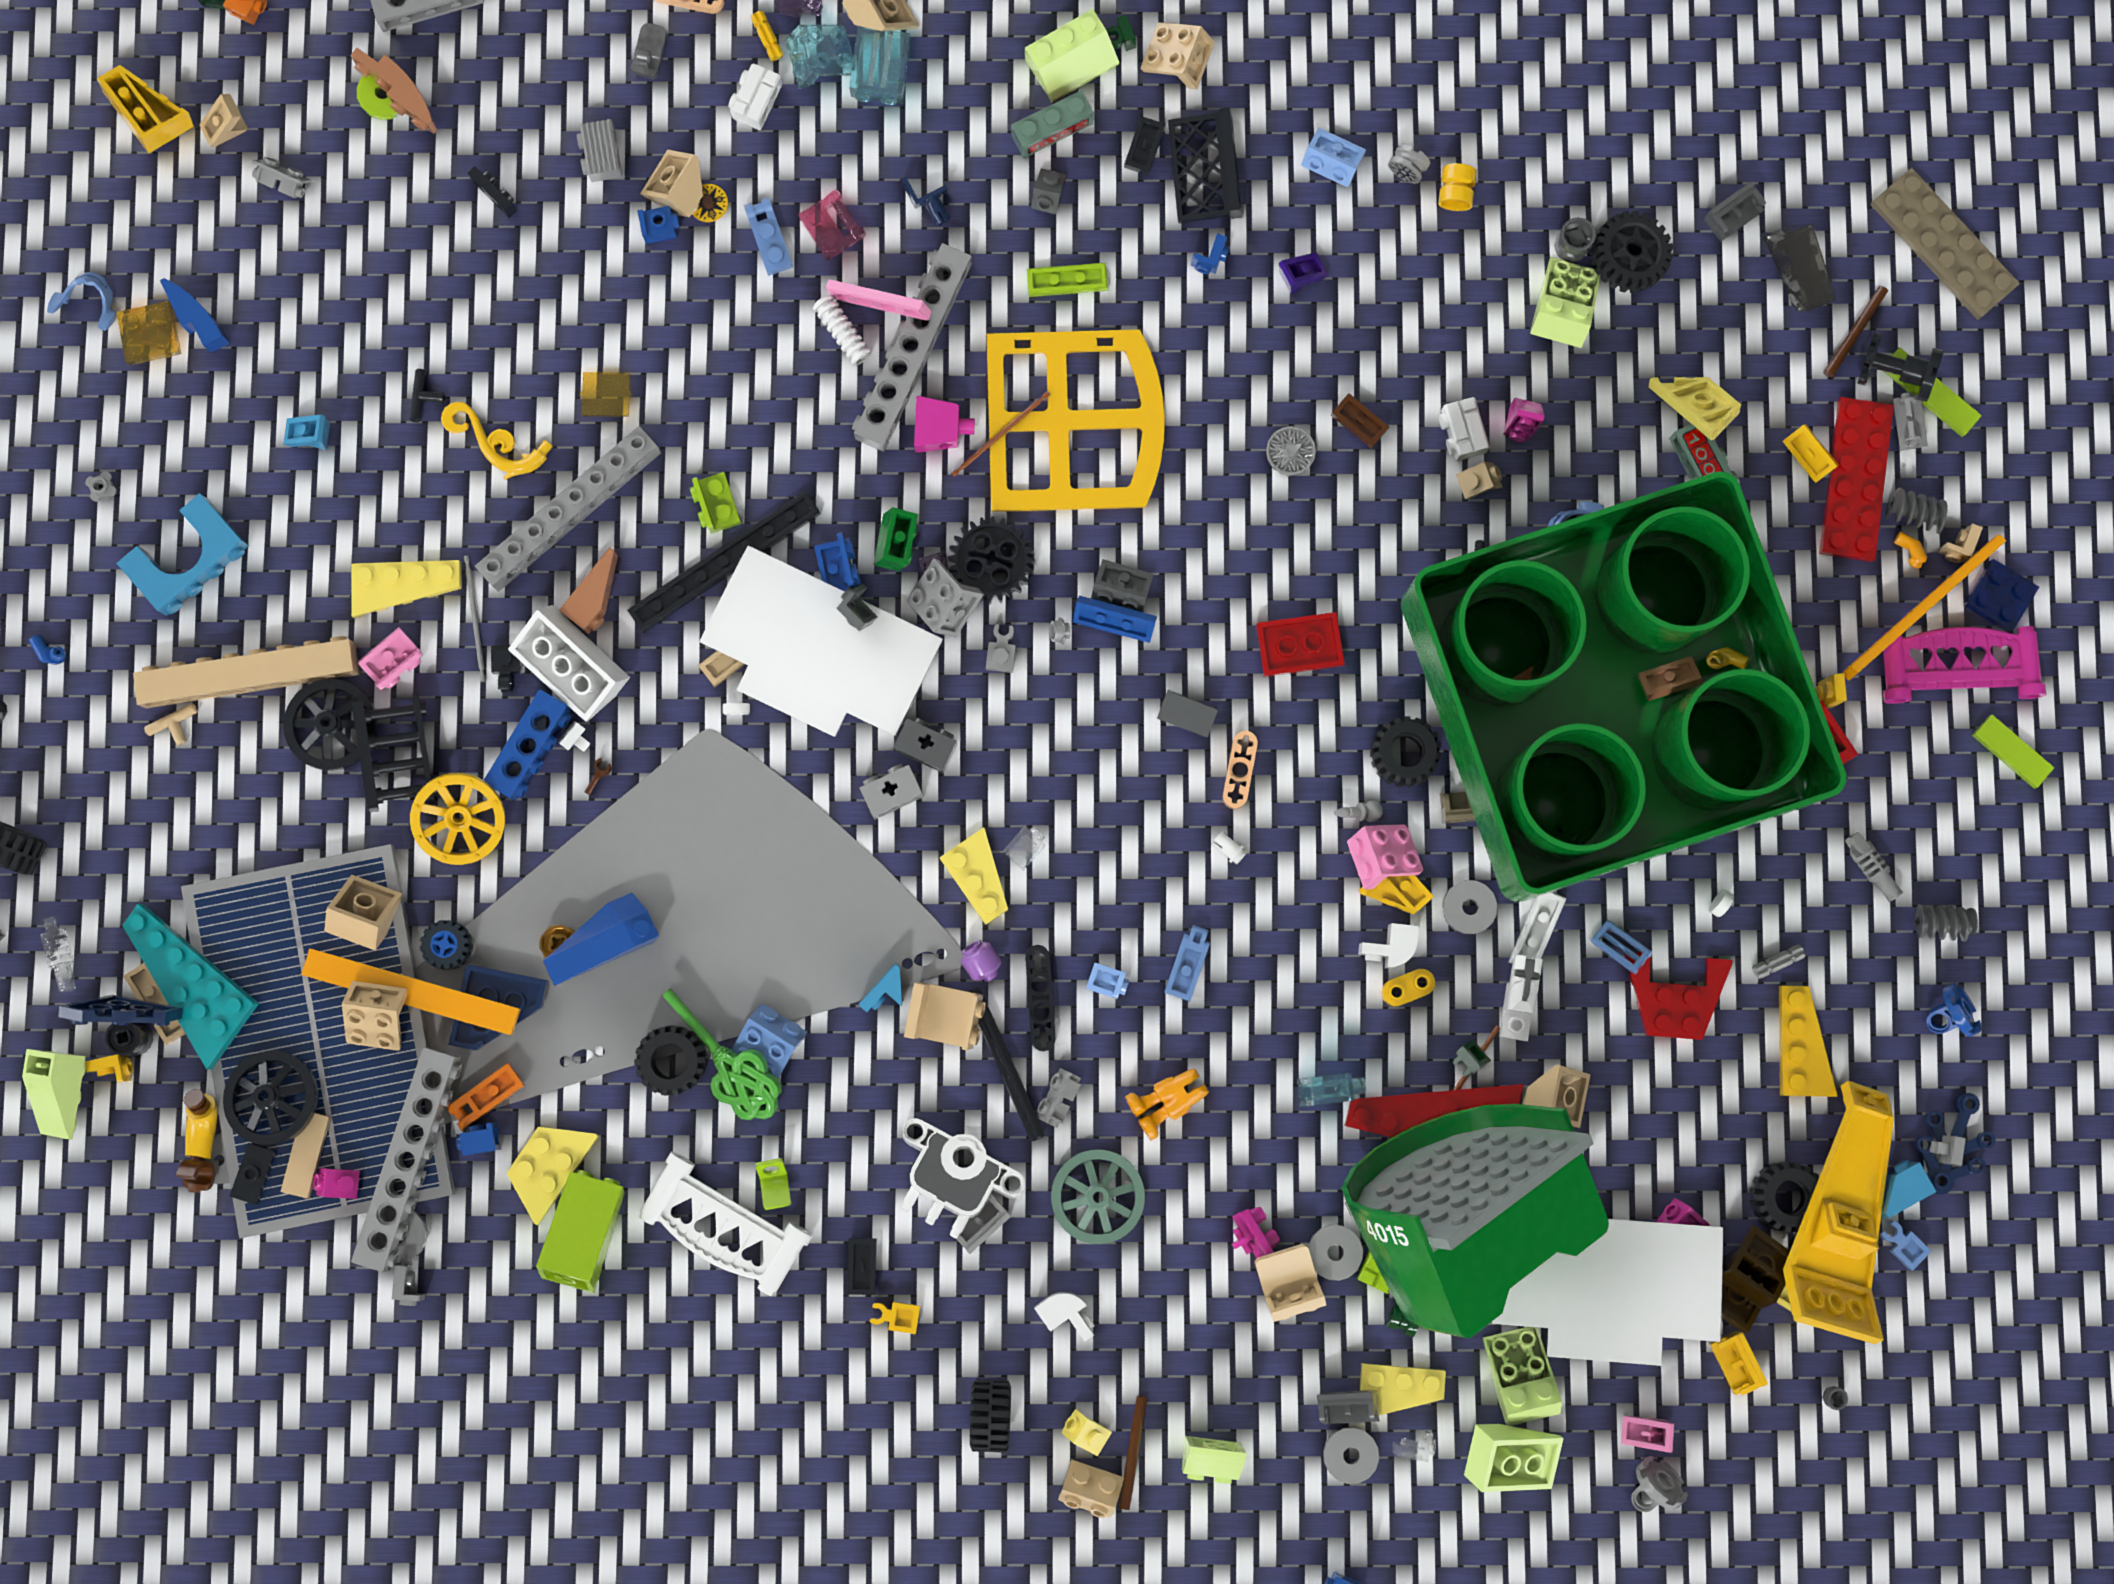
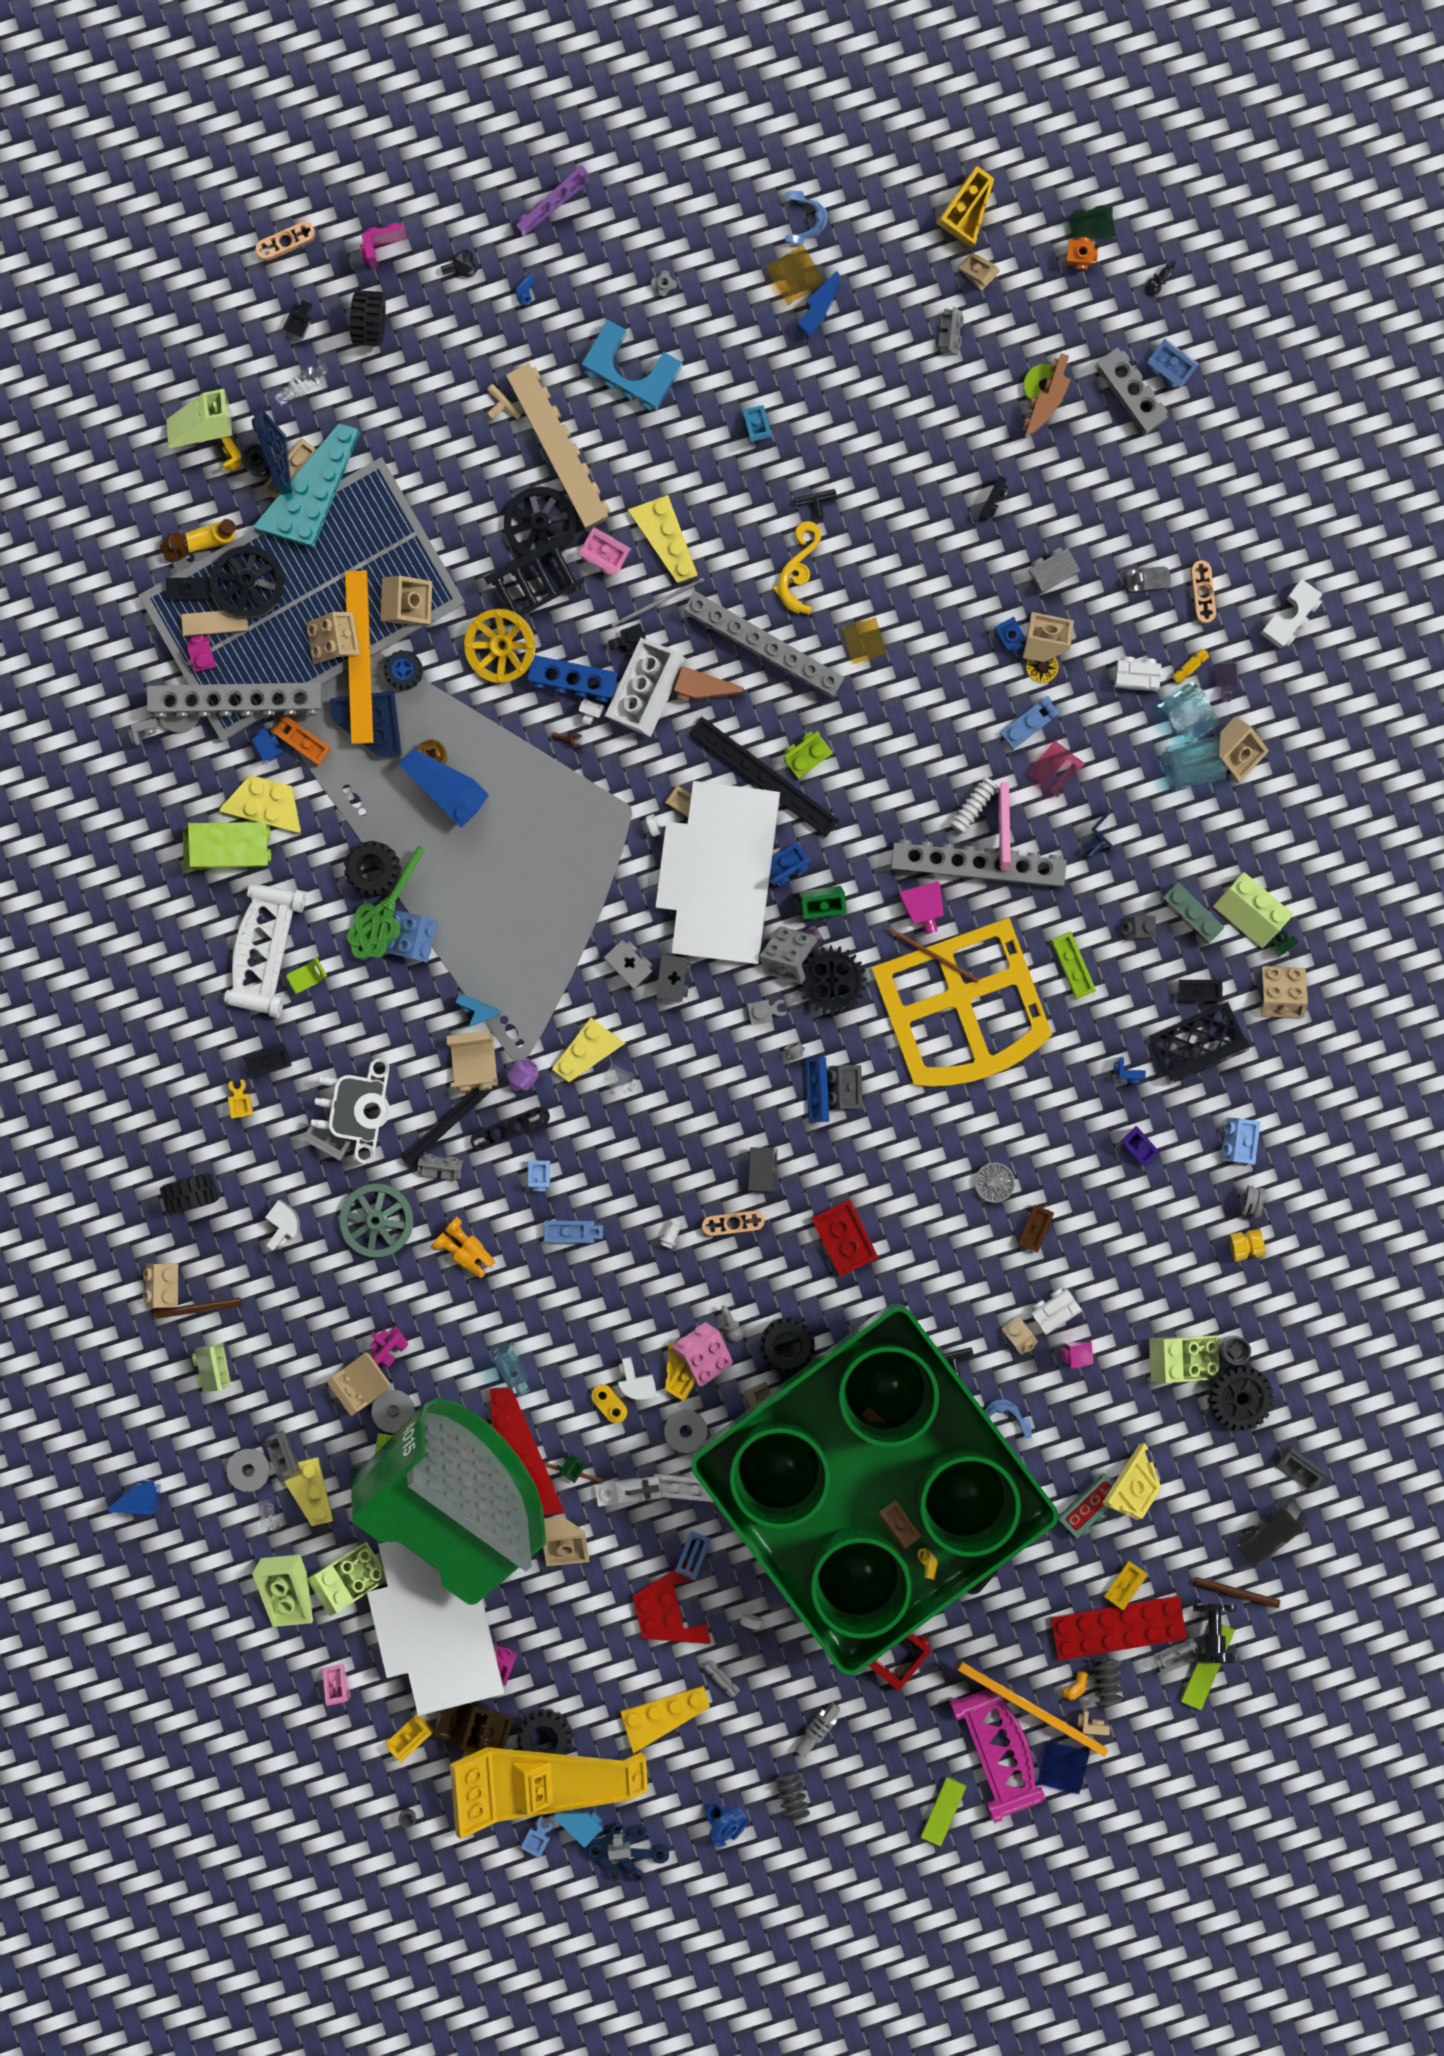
camera: 80 degrees right, 5 degrees up
dark grey bracket [837,584,878,631] -> none
light yellow bracket [1062,1409,1112,1456] -> none
light grey tile [1631,1456,1688,1512] -> none
yellow plate [1815,673,1847,708] -> none
dark tan plate [1870,168,2020,320] -> none

